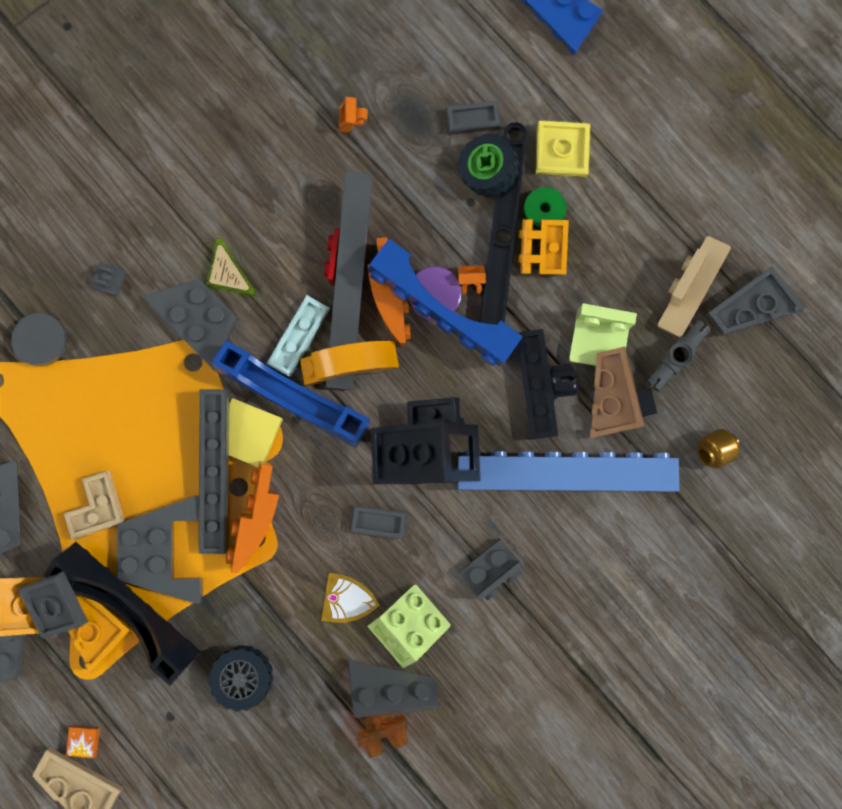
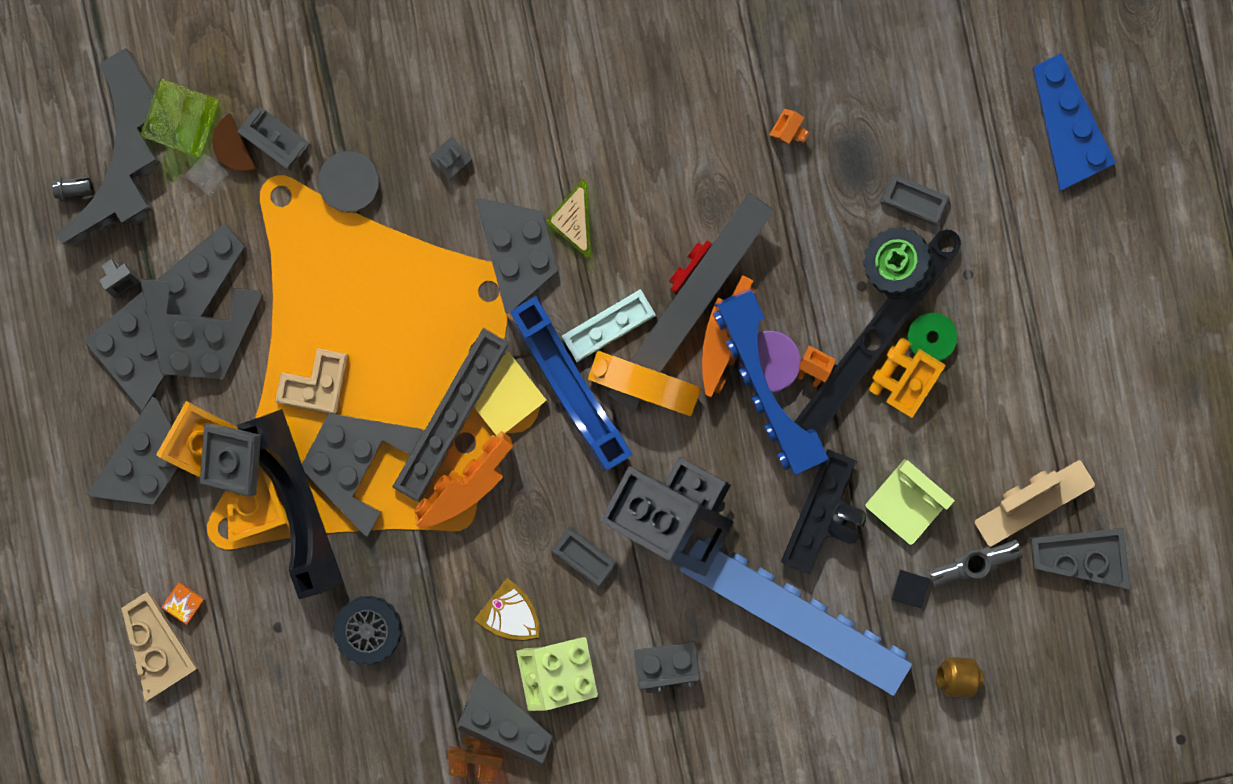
camera: 30 degrees right, 5 degrees up
light yellow tile [535,121,590,177] -> none
medium nougat wing [590,347,645,438] -> none

